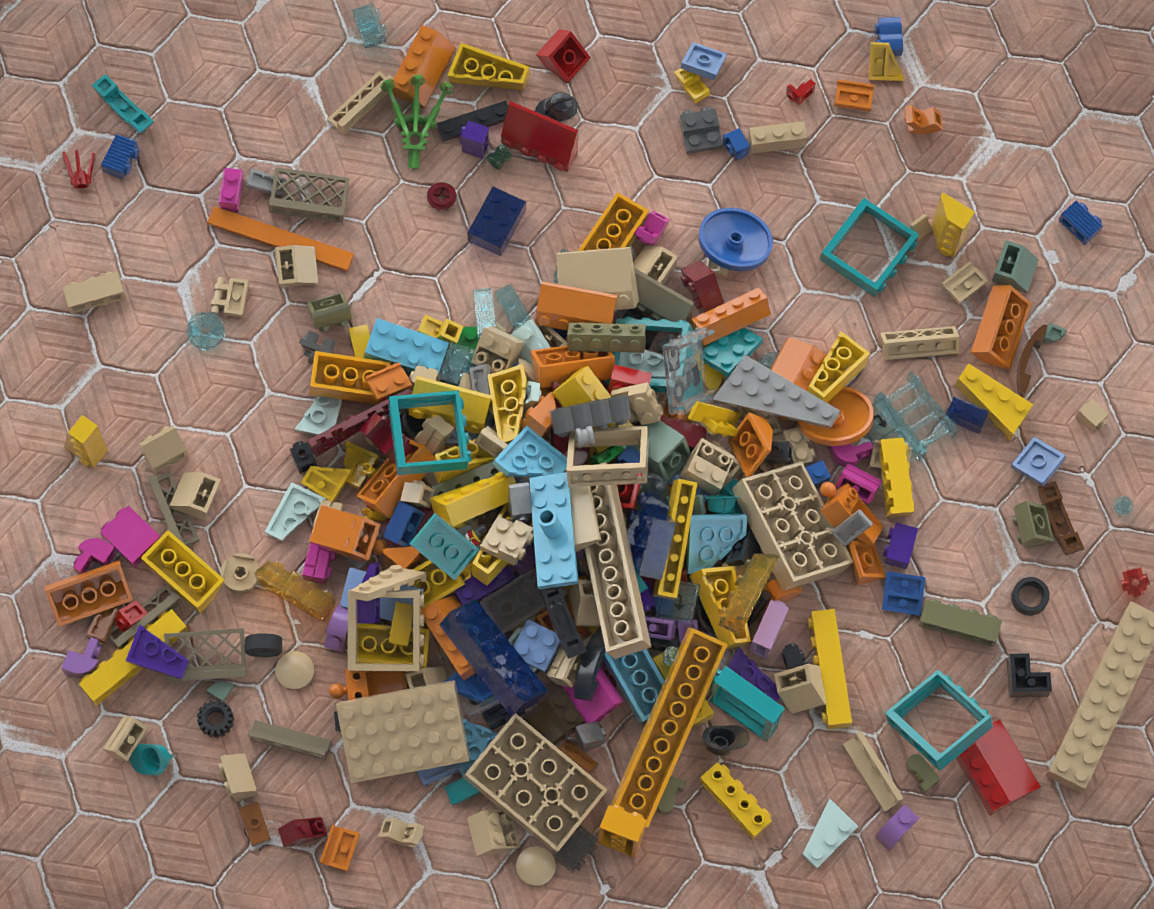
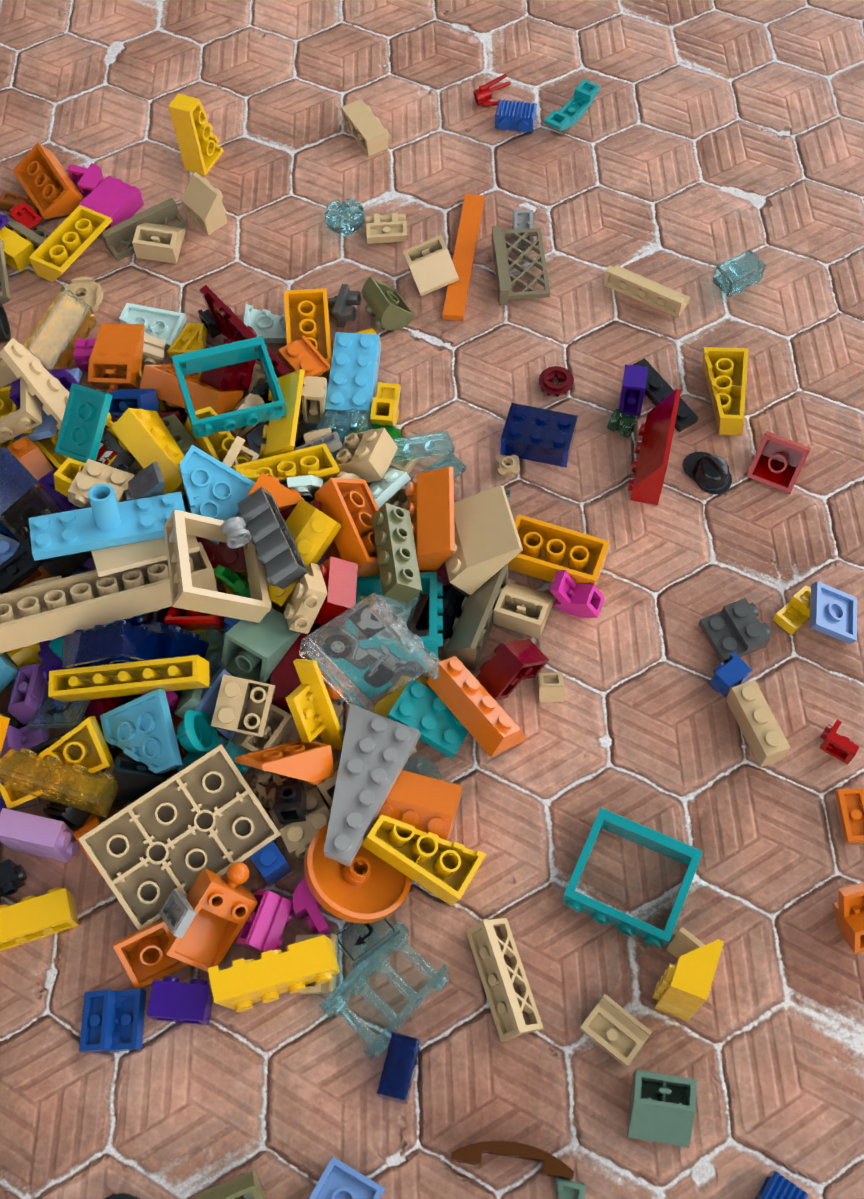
camera: 85 degrees right, 10 degrees down
dark pink brick [218,168,244,213] -> none
bright green piece [380,75,454,169] -> none
orange slope [392,25,456,109] -> none
tan brick [400,480,434,508] -> none
dish [698,208,773,271] -> none
olive brick [918,599,1002,647] -> none
yellow wedge [956,364,1033,441] -> none
orange slope [971,285,1032,370] -> none
none -> tan plate [496,455,520,477]

